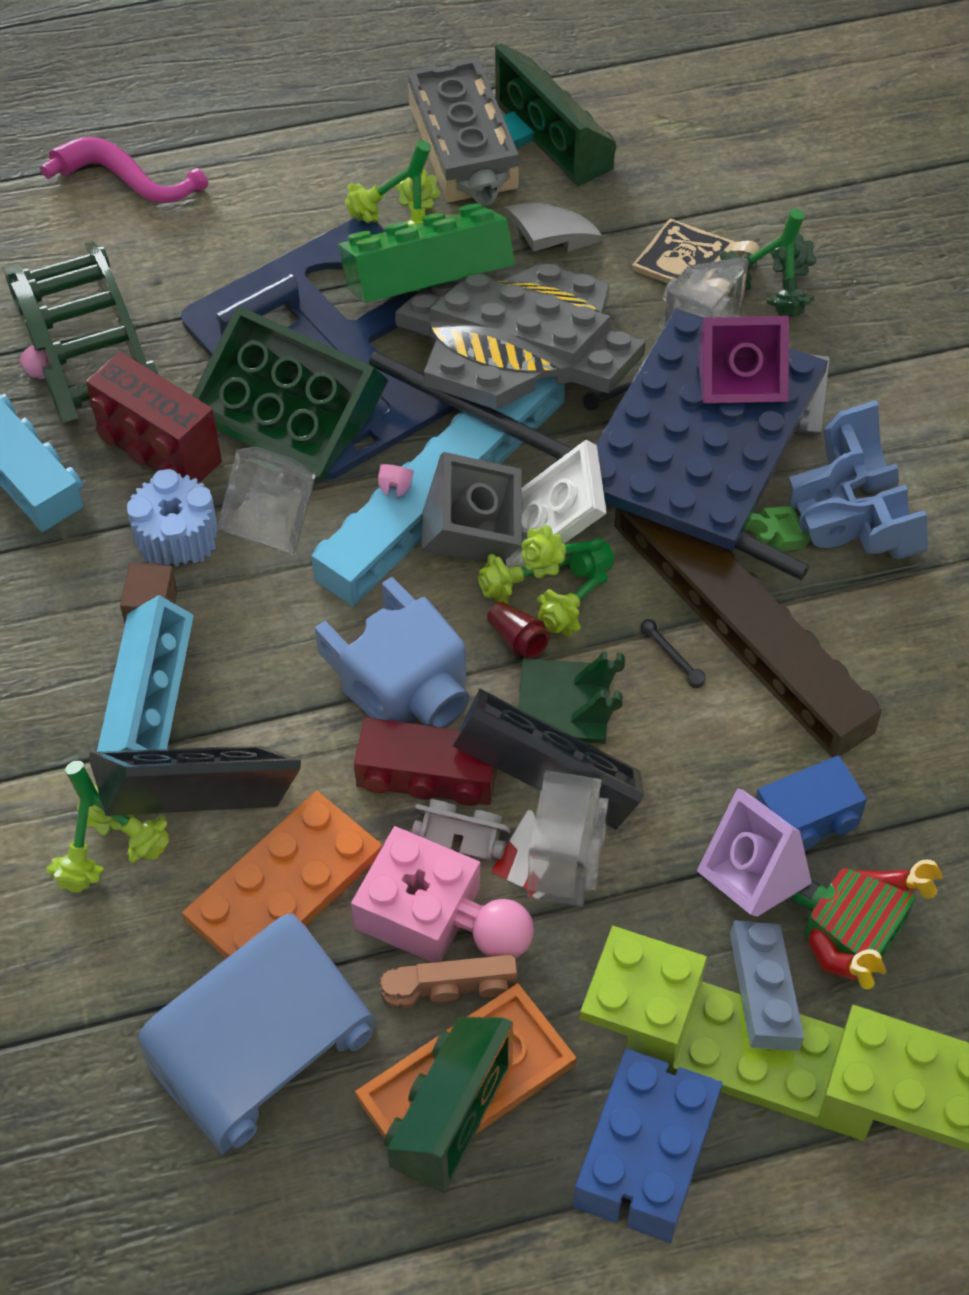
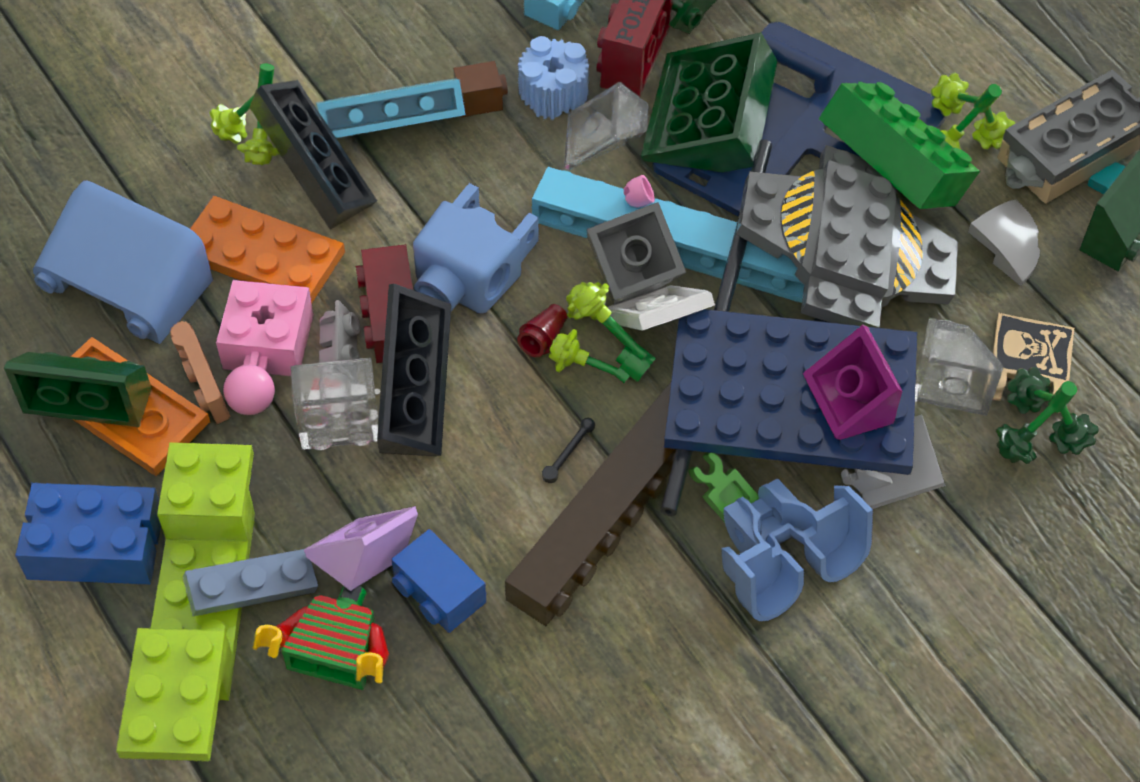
camera: 70 degrees right, 0 degrees up
dark green plate [518,652,625,744] -> none

